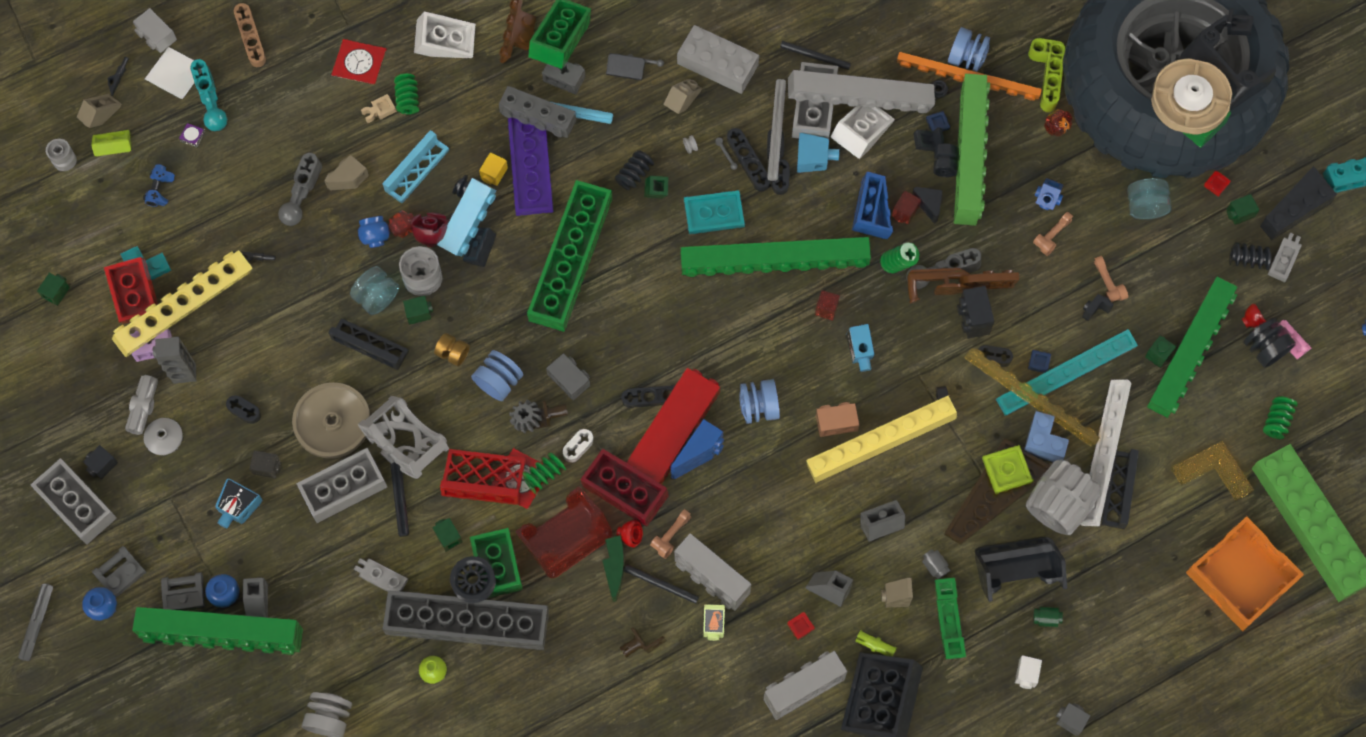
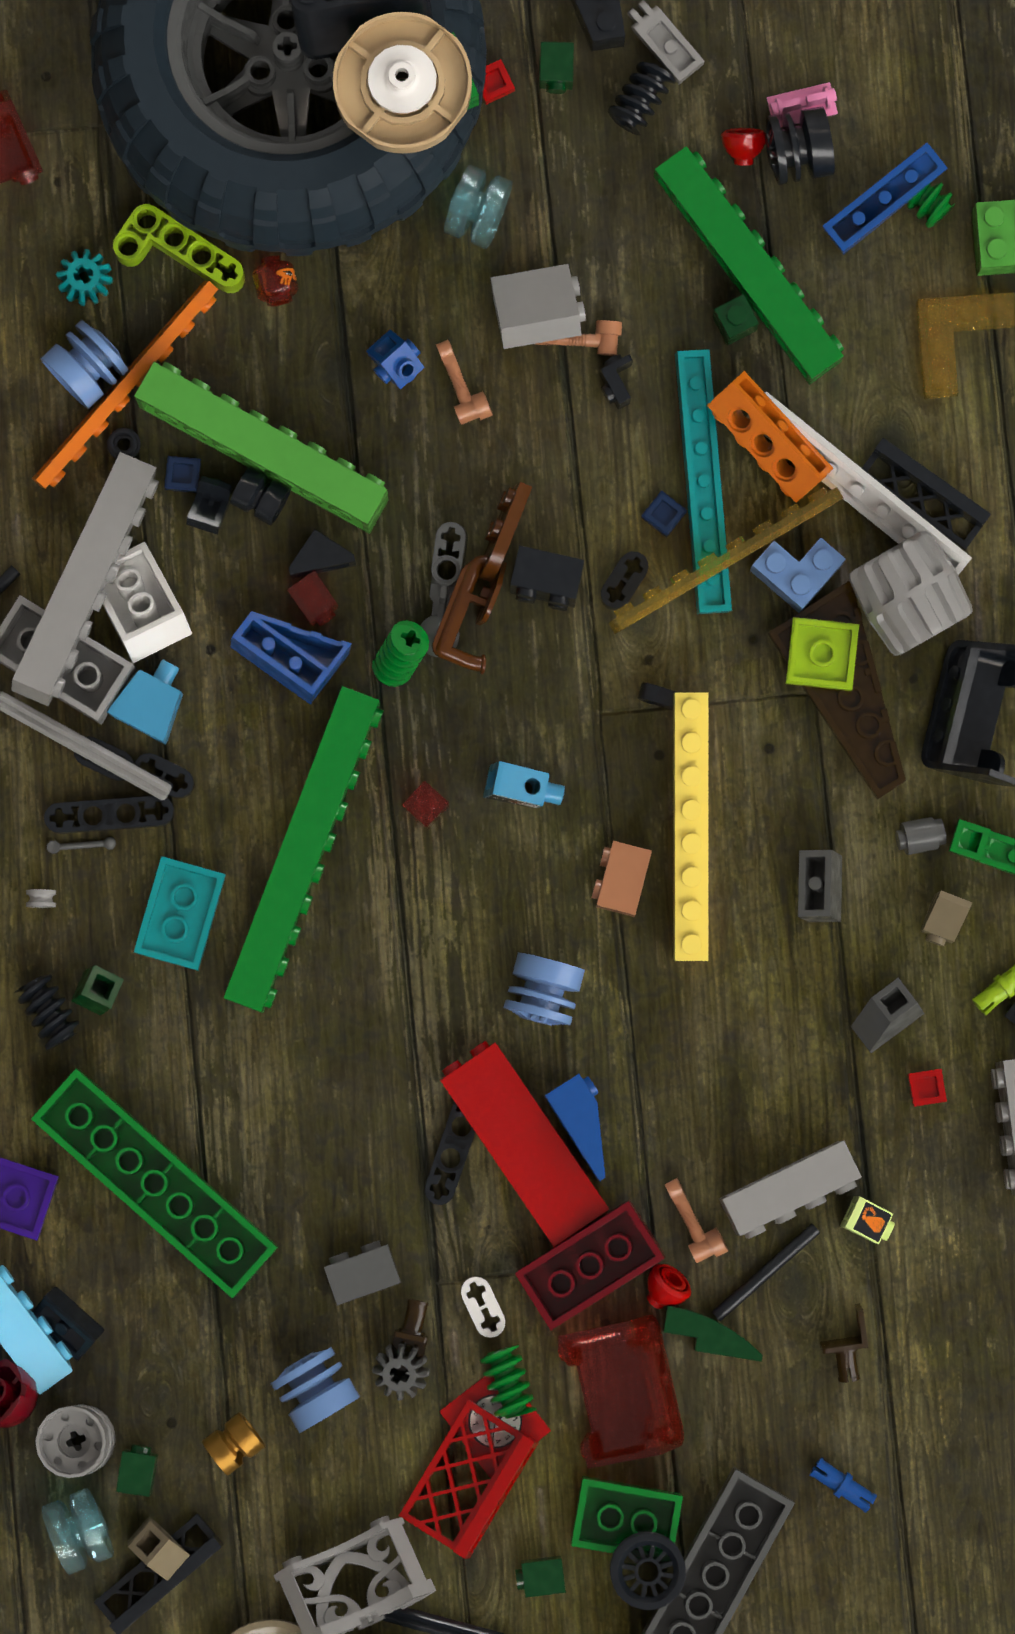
camera: 70 degrees left, 15 degrees up
none -> teal gear [56,249,113,306]
none -> dark tan slope [127,1516,190,1581]
none -> light grey brick [491,264,586,349]
none -> orange brick [707,371,834,503]
none -> blue pin [809,1457,877,1513]
none -> blue slope [823,142,948,255]

